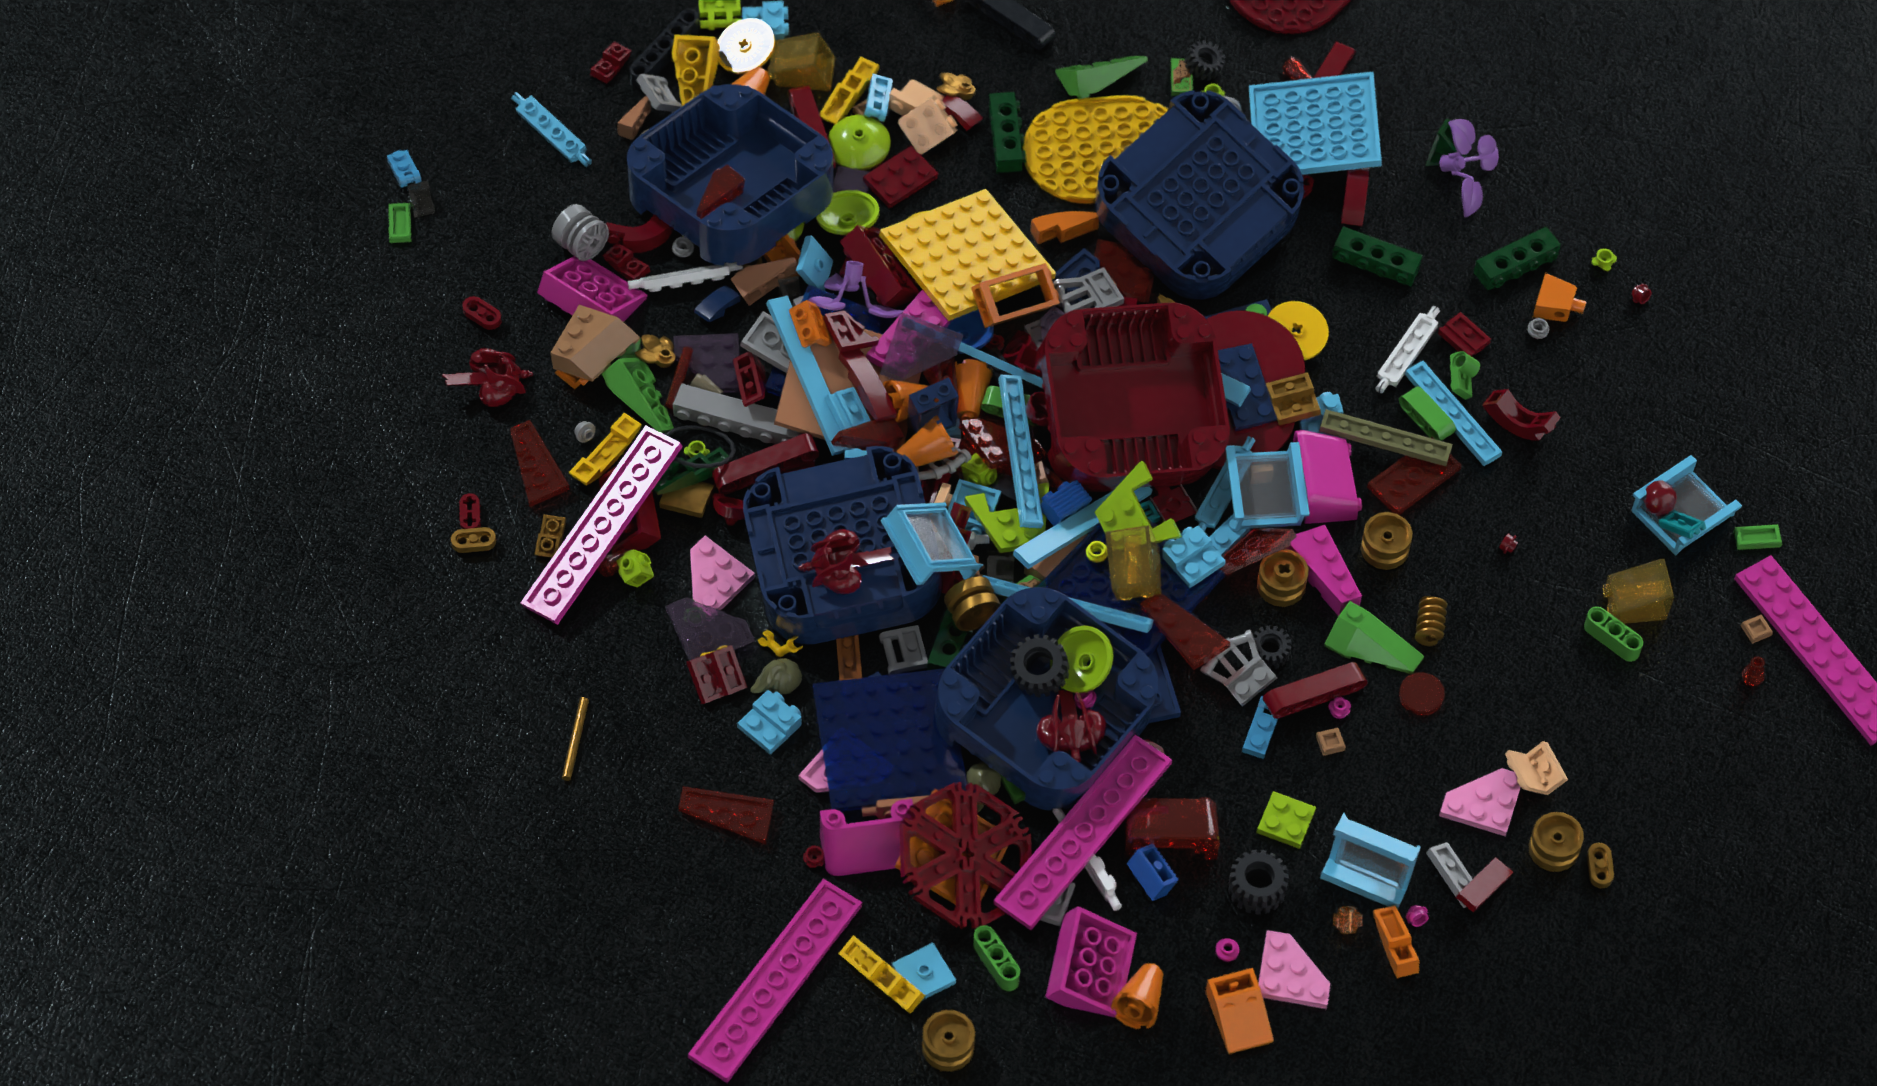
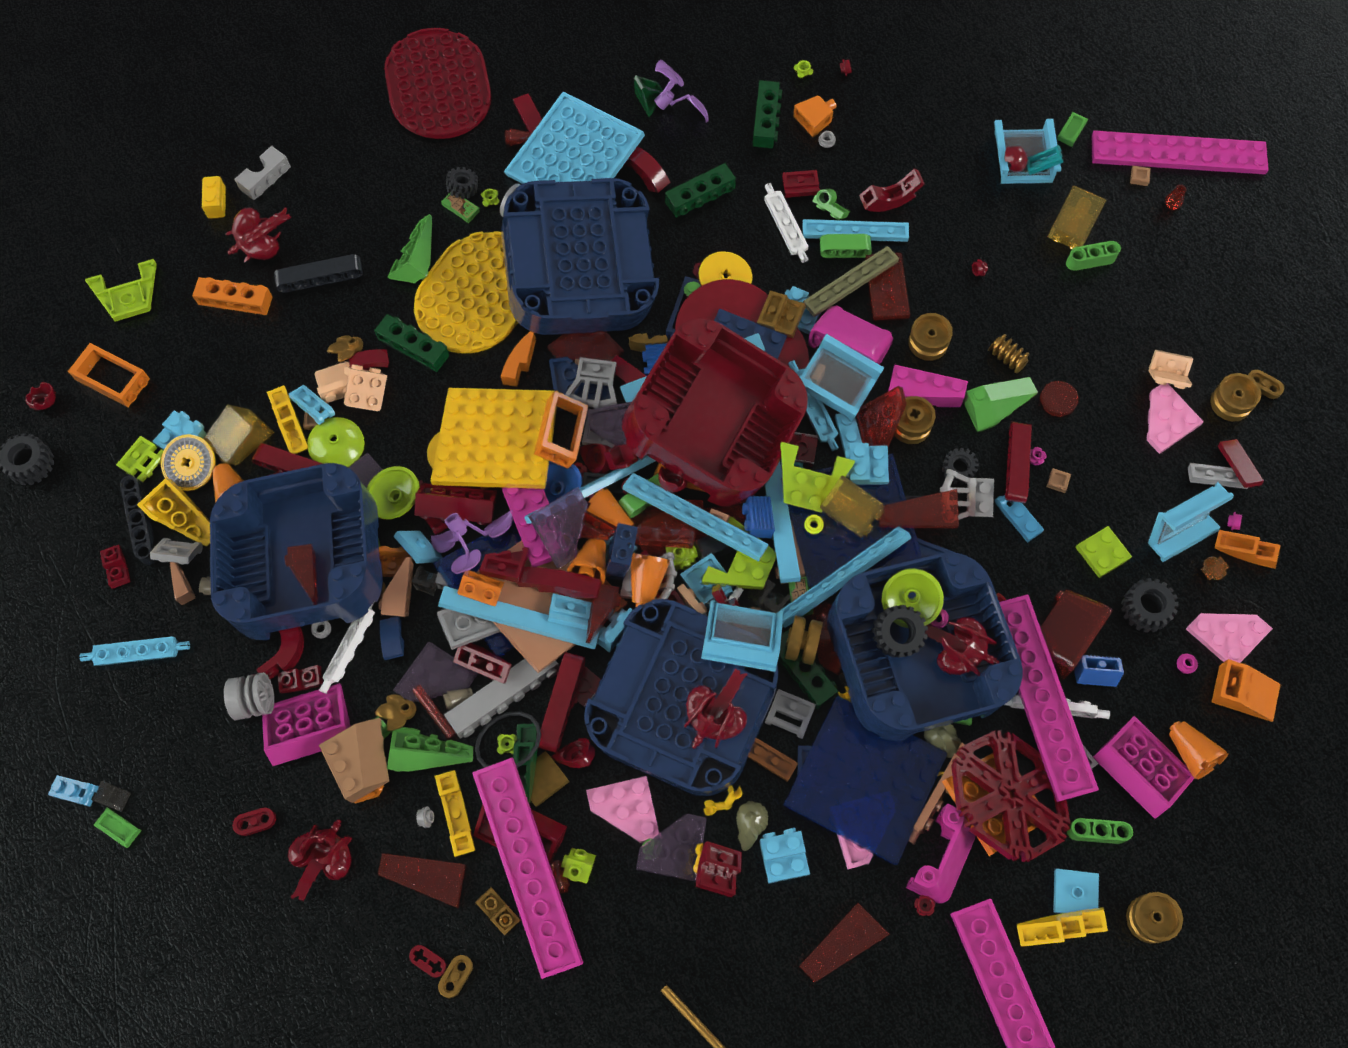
camera: 50 degrees left, 10 degrees up
dark red plate [863,146,938,209] -> none

